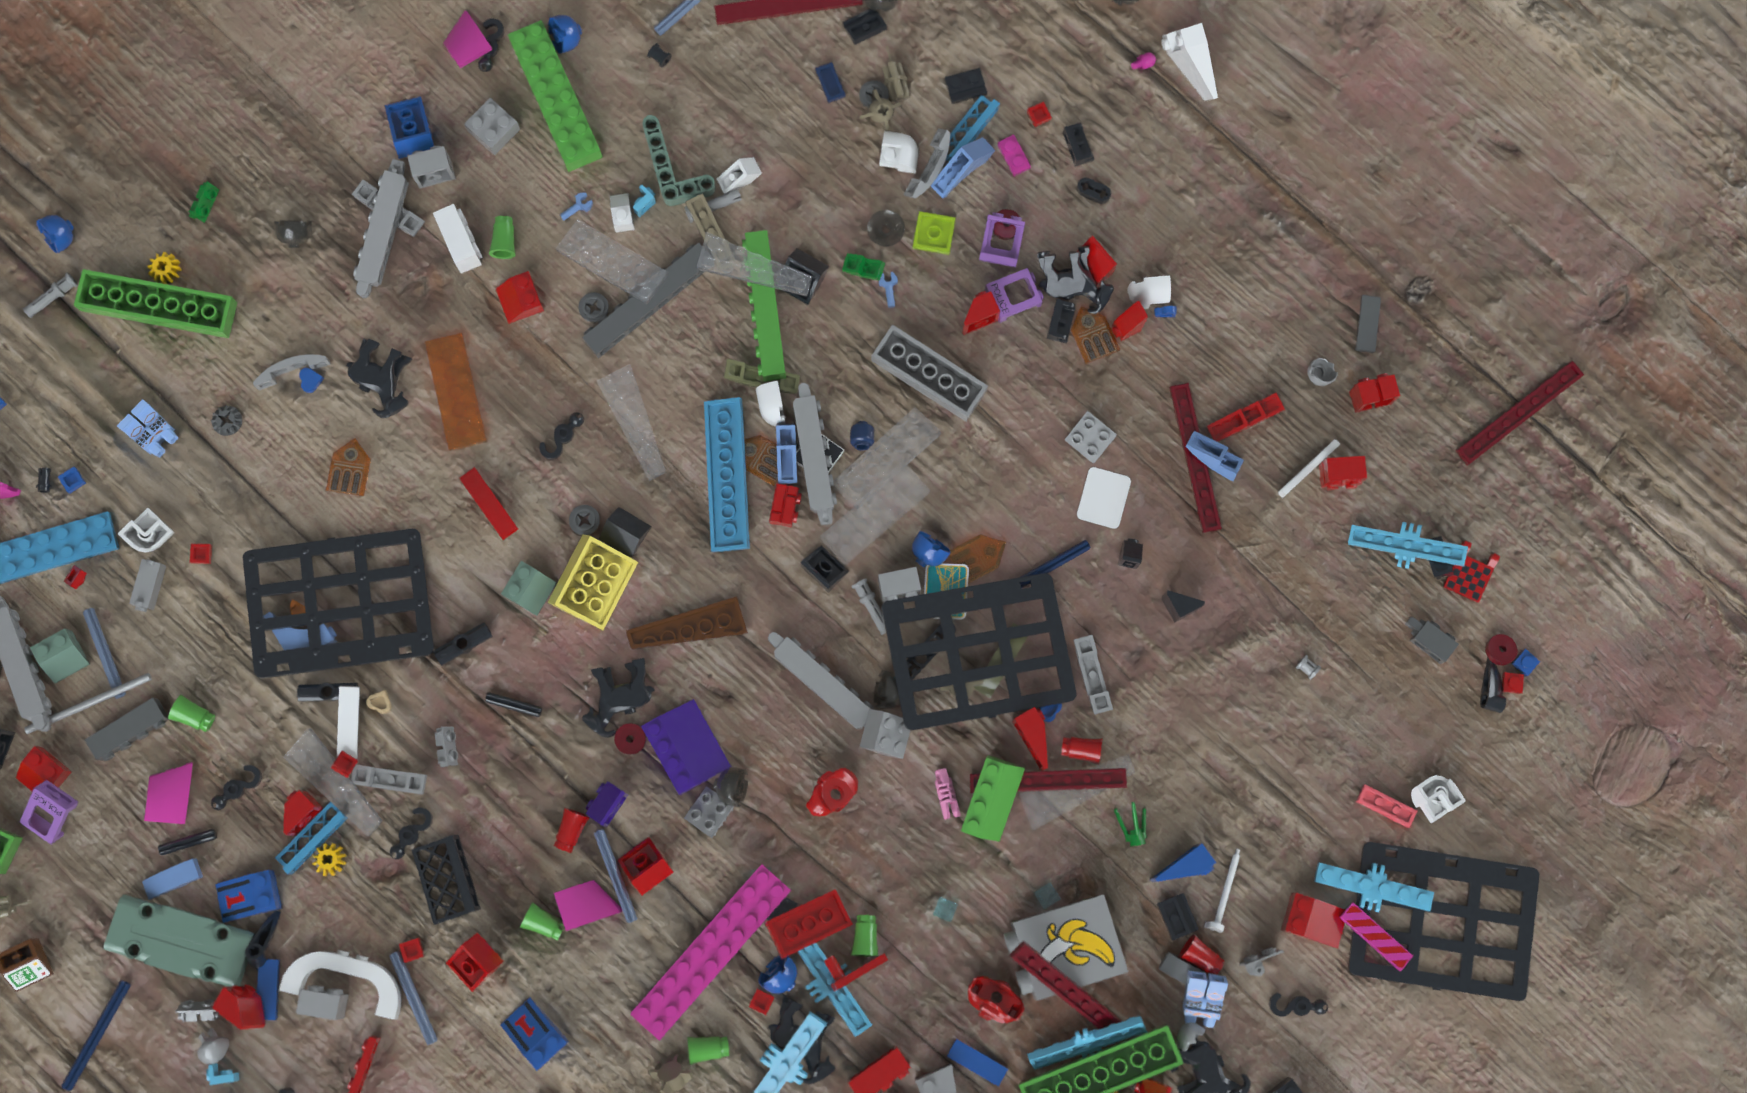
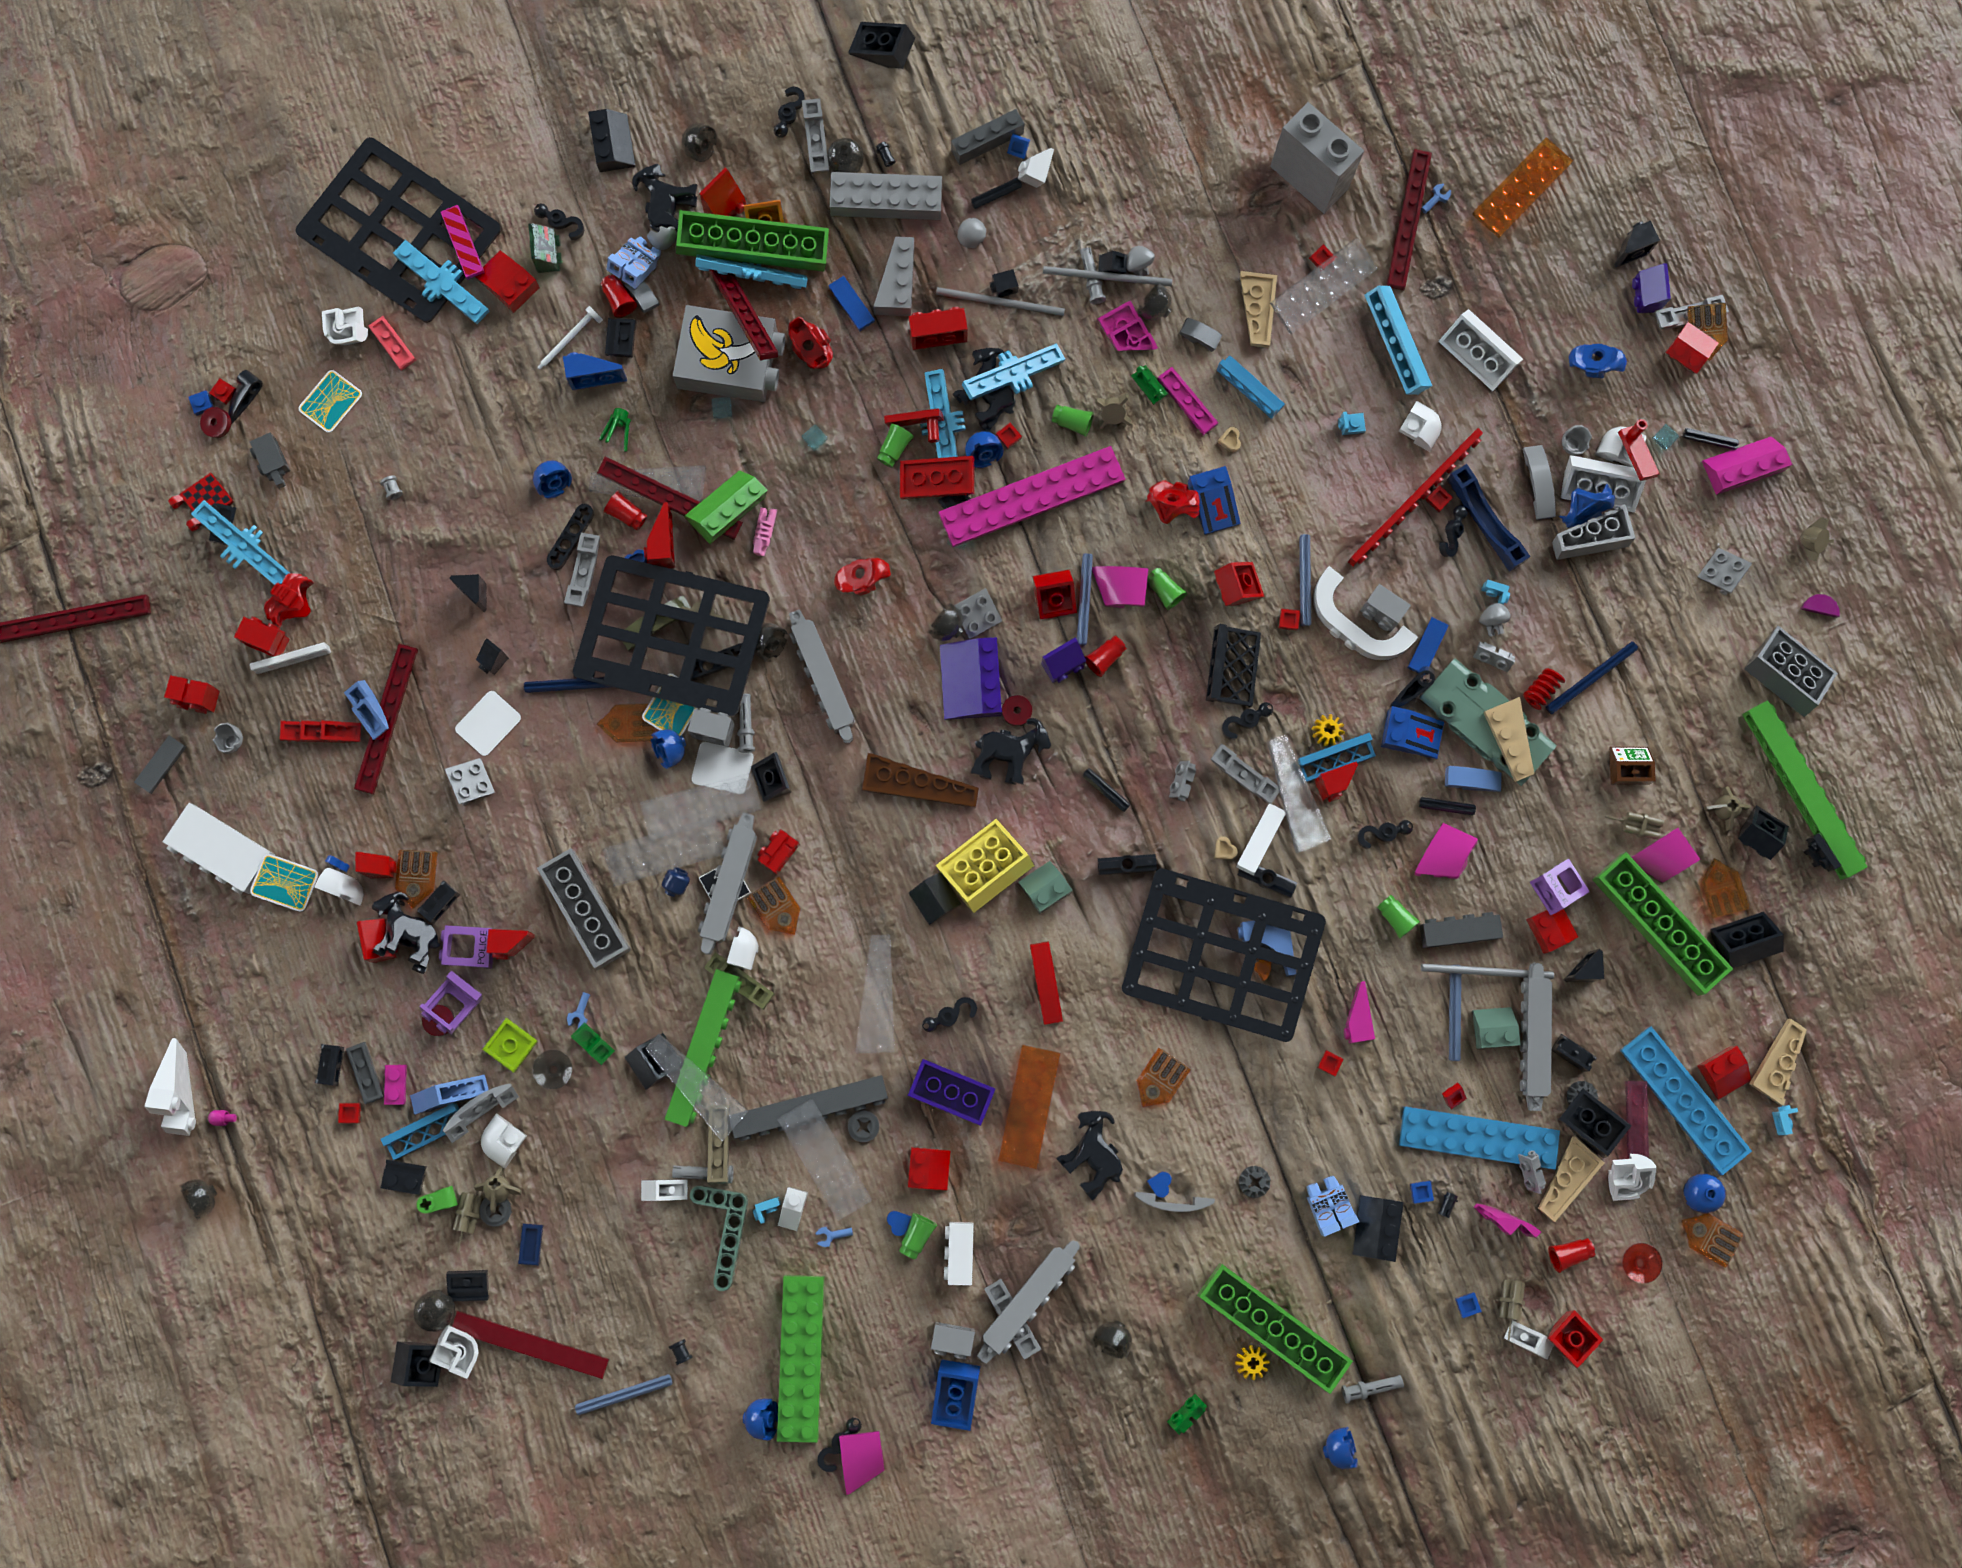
camera: 155 degrees left, 0 degrees up
white brick [118,508,174,552] -> none
light grey brick [129,559,166,612] -> none
red slope [212,985,266,1030] -> none
red tile [331,751,358,778] -> none
light grey brick [464,98,520,156] -> none
dark grey gear [569,505,600,535] -> none
dark azure plate [704,397,750,552] -> none
medium blue slope [776,423,797,484] -> none
light grey brick [860,709,910,759] -> none
black beam [1077,178,1111,204] -> none
light grey hinge [1239,947,1284,976] -> none
none -> white brick [163,803,275,894]
none -> teal sticker [250,854,318,912]
none -> red piece [264,573,314,628]
none -> teal sticker [299,370,362,432]
none -> dark grey tile [346,1042,384,1104]
none -> bright green piece [417,1186,458,1214]
none -> clear green slope [528,223,563,273]
none -> blue cylinder [533,460,572,498]
none -> black beam [547,504,594,570]
none -> white sticker [692,742,754,794]
none -> blue tile [887,1211,911,1236]
none -> dark purple brick [908,1059,995,1126]
none -> red piece [1145,480,1200,524]
none -> dark pink slope [1344,981,1375,1044]
none -> black slope [1352,1195,1403,1262]
none -> tan wing [1483,697,1534,782]
none -> red piece [1523,668,1565,710]

